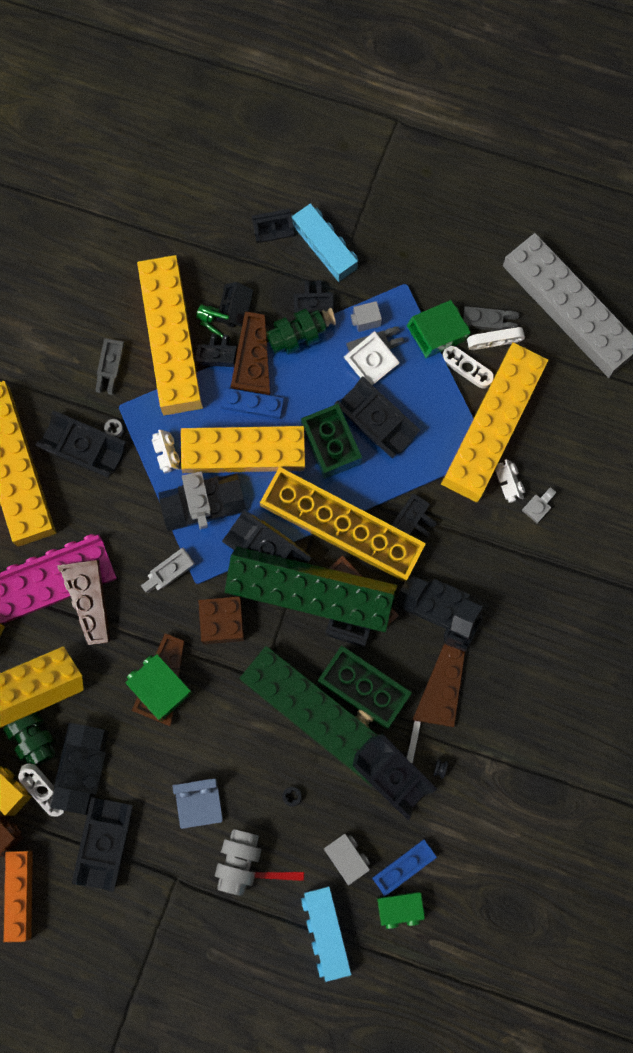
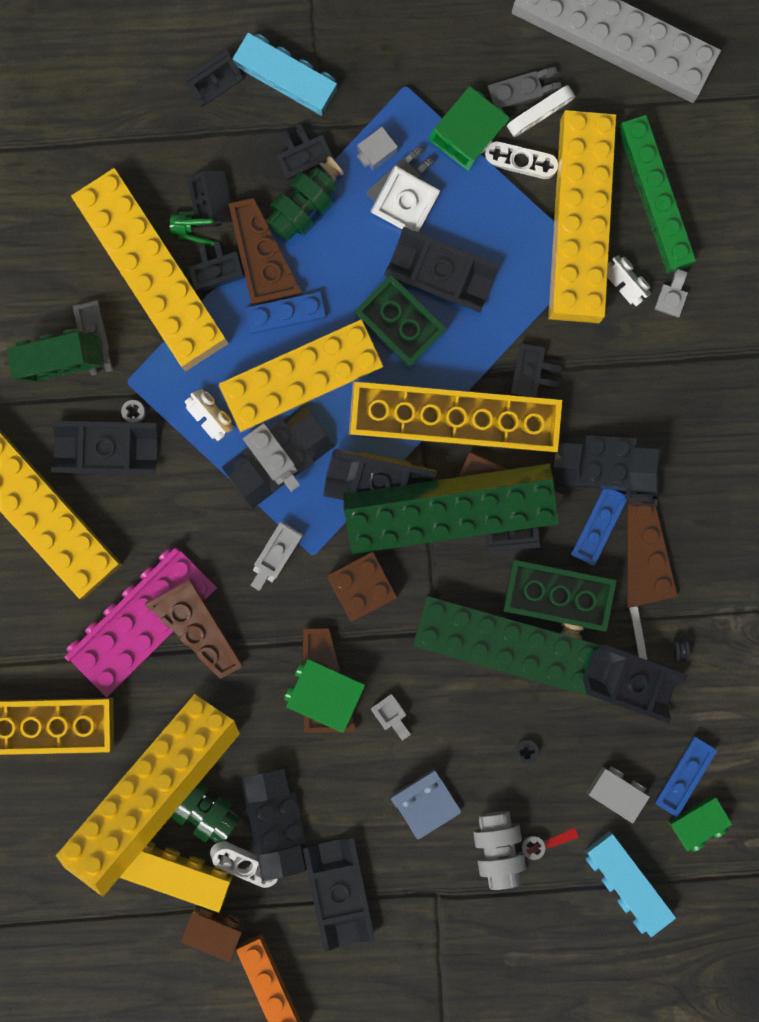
camera: 25 degrees left, 10 degrees up
none -> dark green brick [7,329,104,382]
none -> light grey plate [371,694,411,741]
none -> light grey bush [521,836,545,860]
none -> blue plate [570,489,627,566]
none -> green brick [618,115,696,274]

